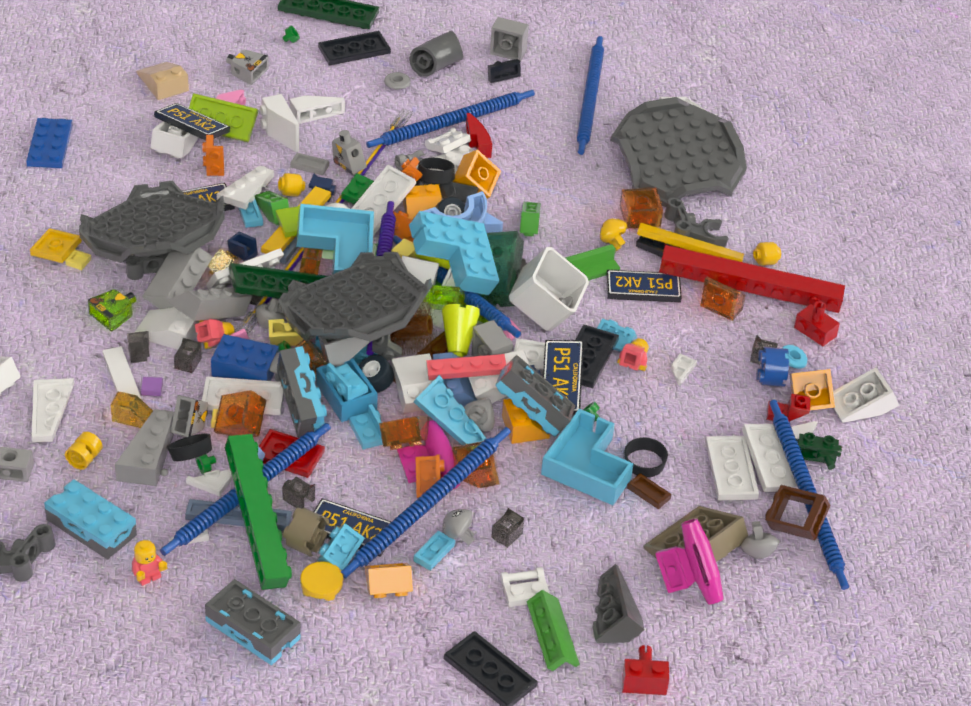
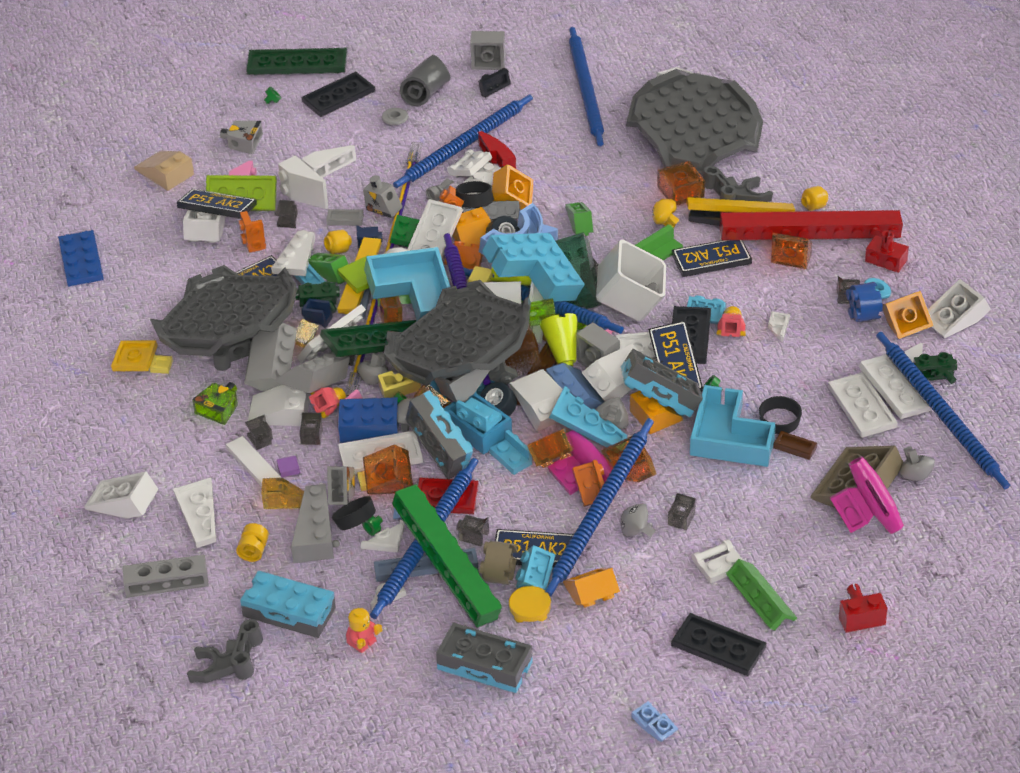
camera: 10 degrees left, 0 degrees up
medium azure plate [413,531,455,571] -> none
coral plate [426,354,506,380] -> none
dark grey wedge [592,564,645,643] -> none
reddish brown window [765,485,831,541] -> none
red slope [766,394,811,422] -> none
none -> clear smoke window [275,200,298,228]
none -> dark green brick [295,281,340,313]

